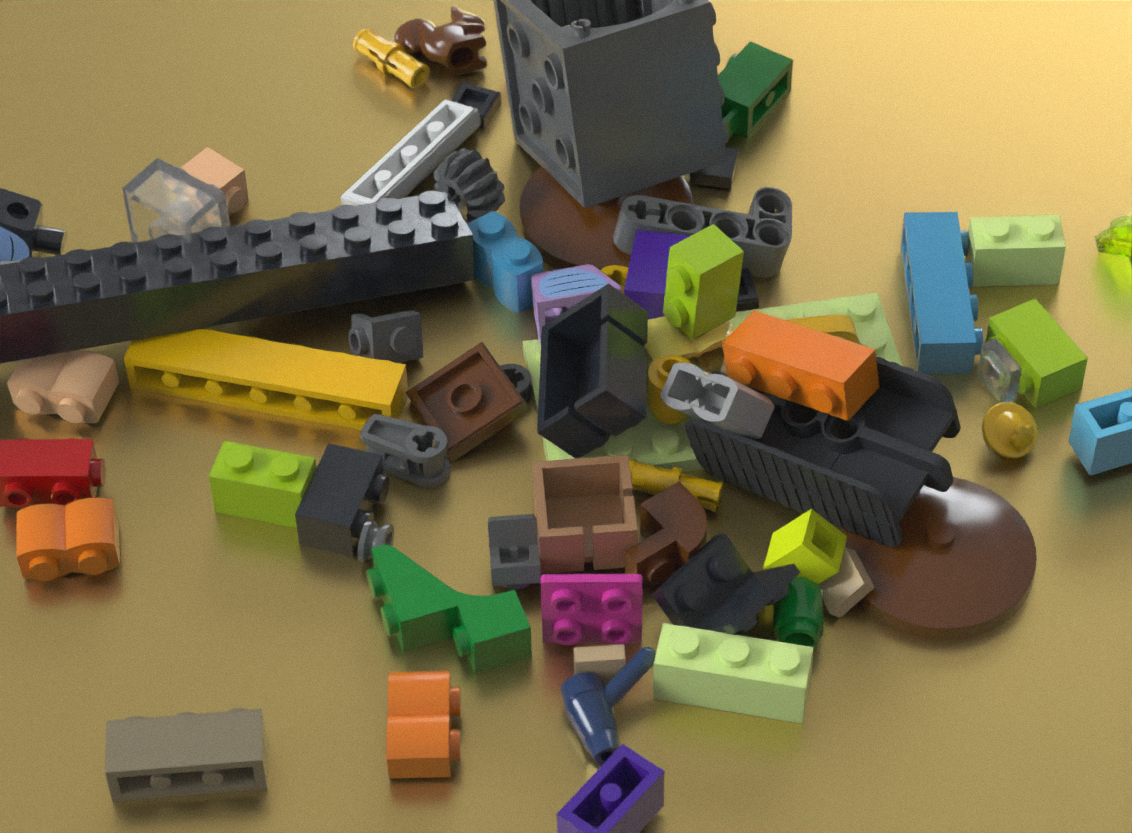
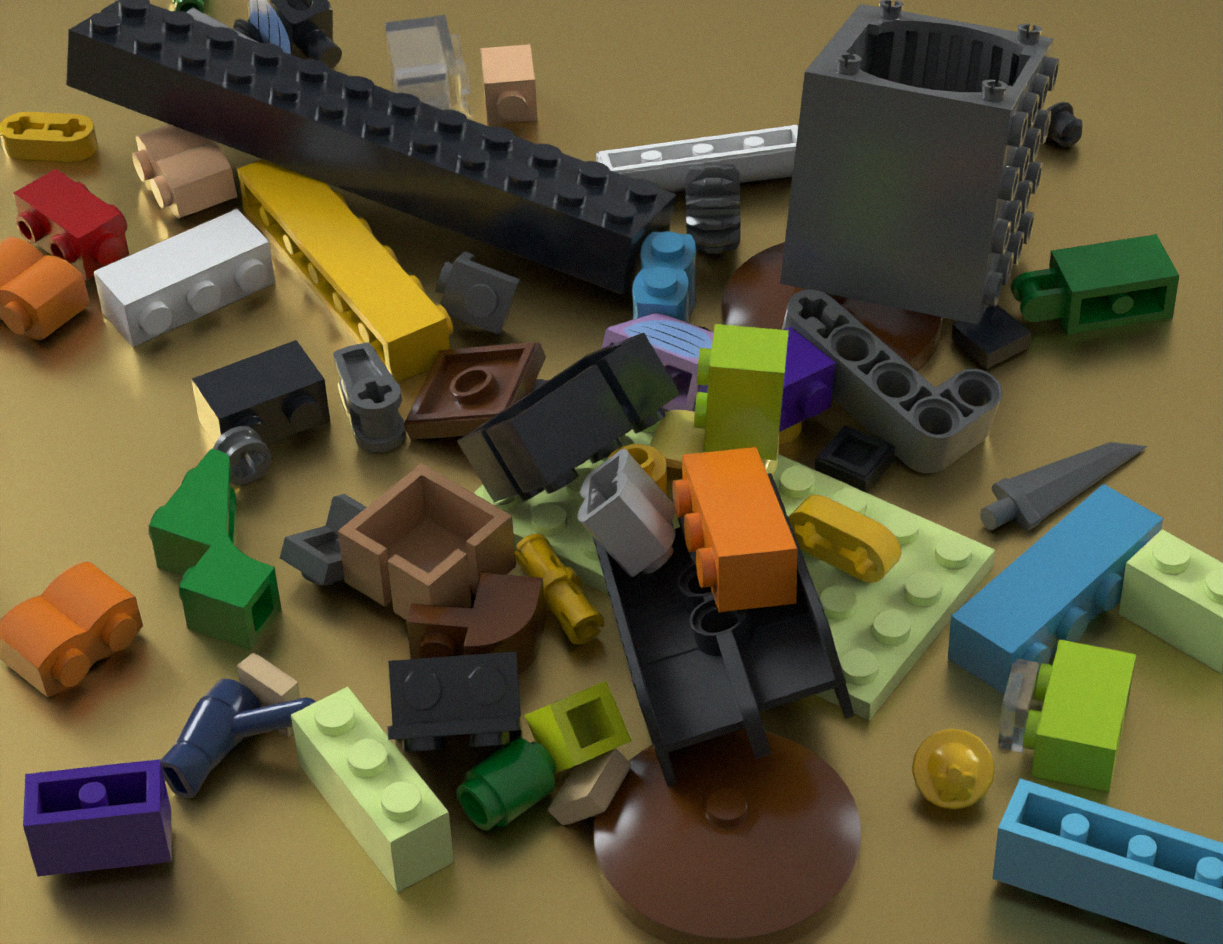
camera: 45 degrees right, 5 degrees down
lime brick [209,441,317,528] -> none
yellow pin [353,28,430,89] -> none
dark pink bracket [541,574,642,645] -> none
none -> white brick [94,209,275,347]
none -> dark grey bar [980,442,1148,531]

